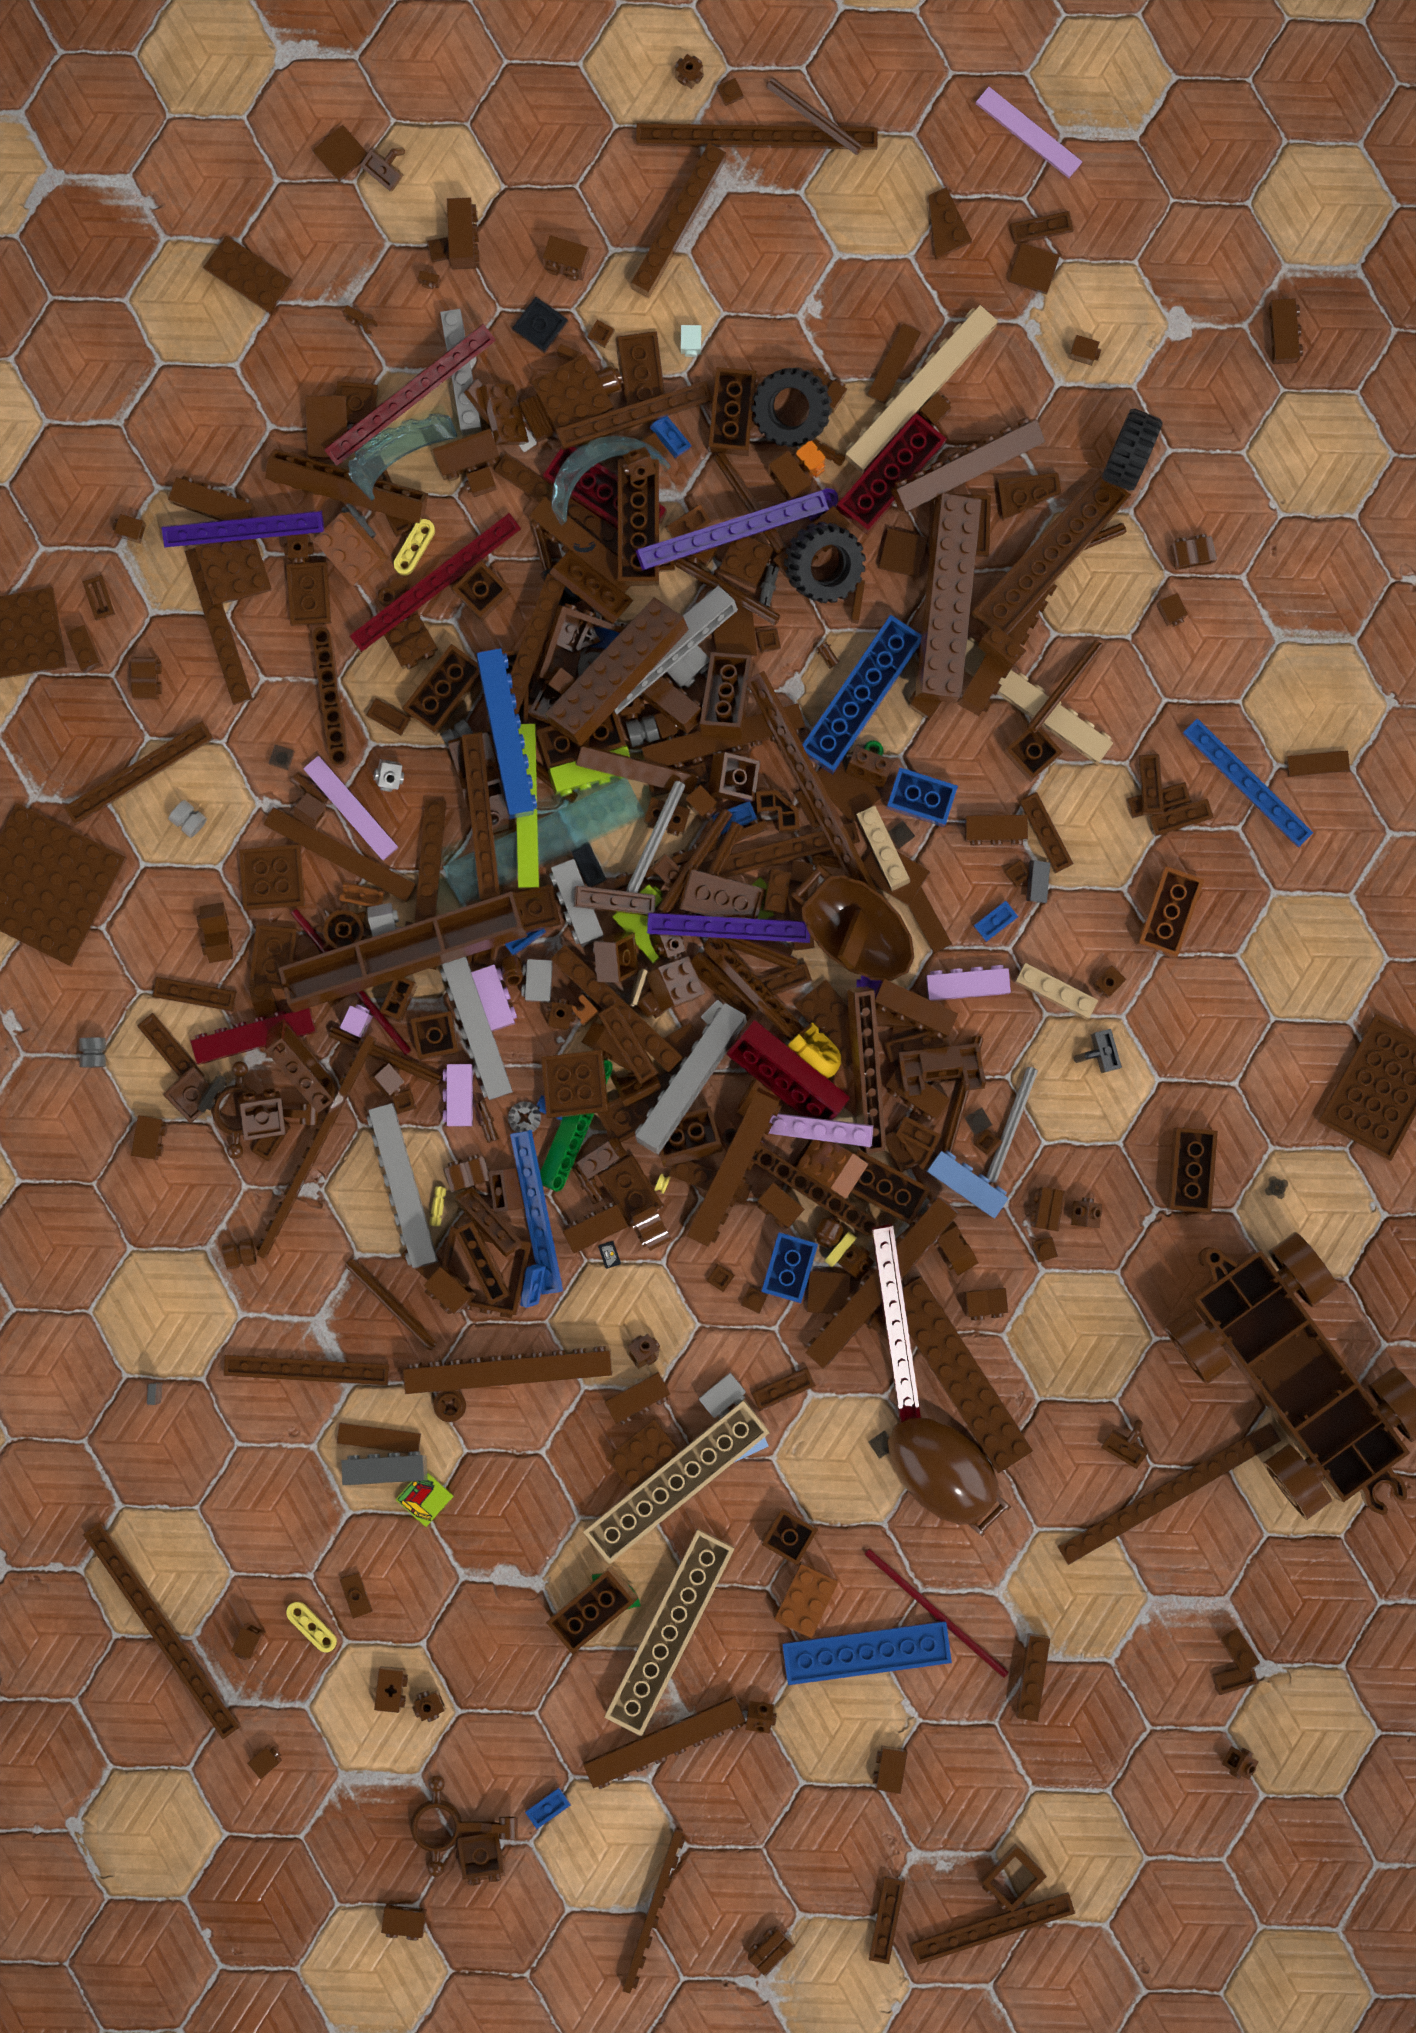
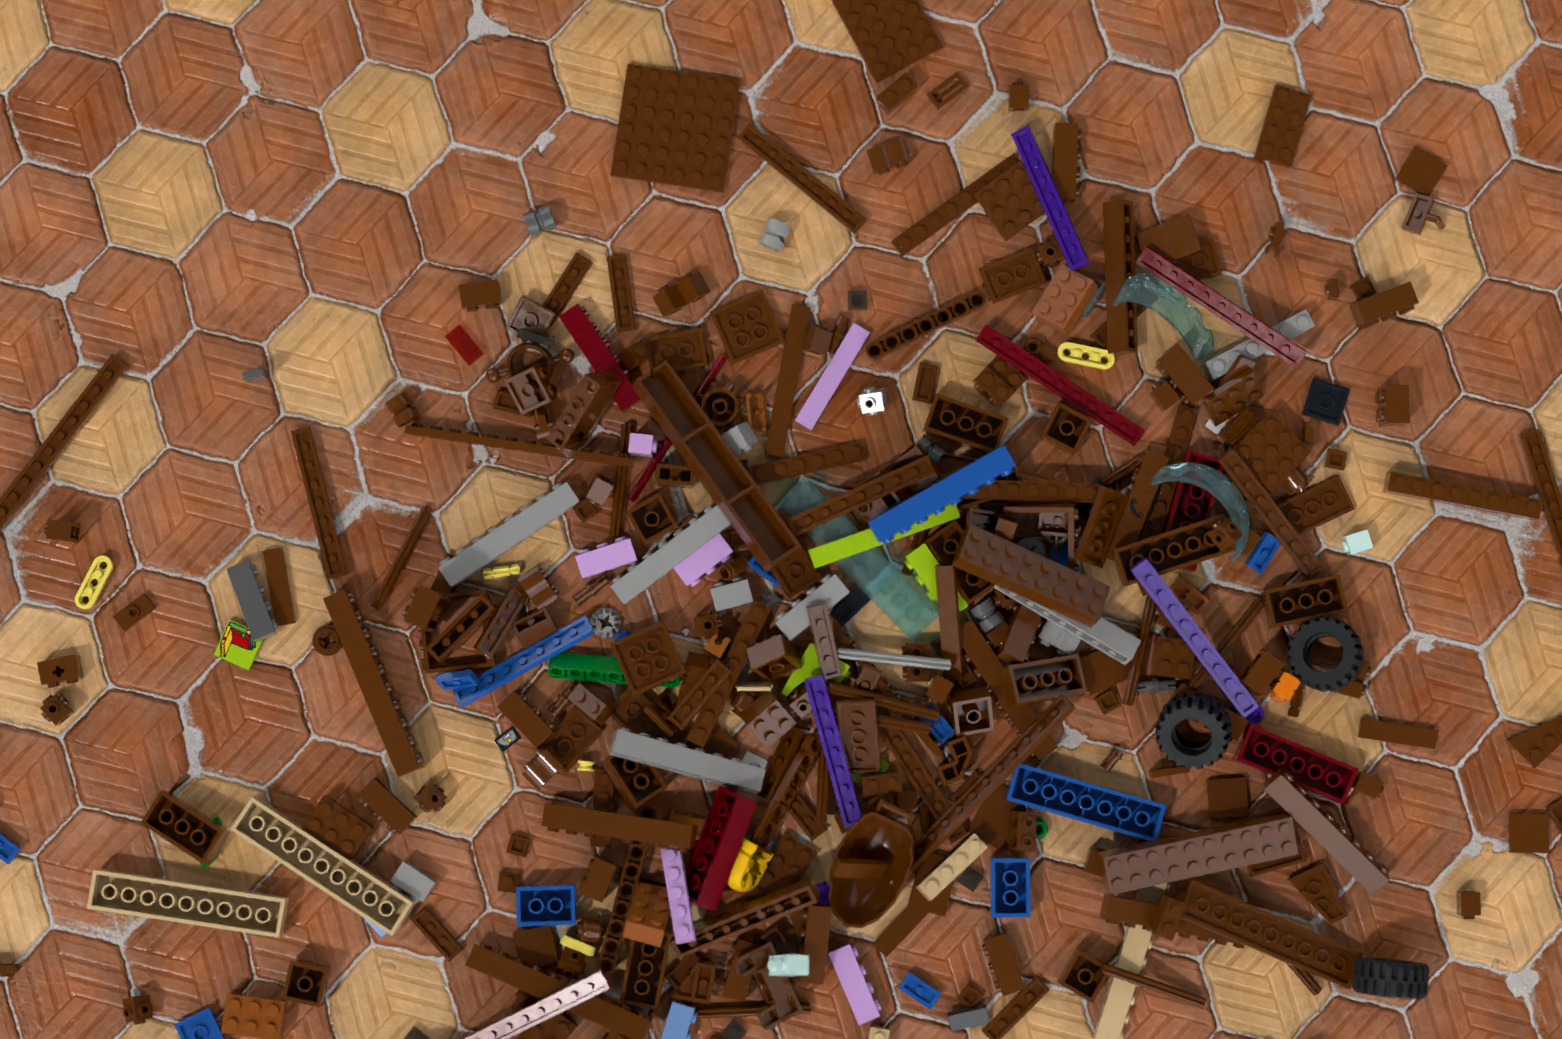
camera: 70 degrees right, 0 degrees up
reddish brown brick [583,1696,745,1789] -> none
tan brick [845,305,998,474] -> none
none -> clear red plate [445,324,484,366]
none -> light aqua brick [768,954,809,976]

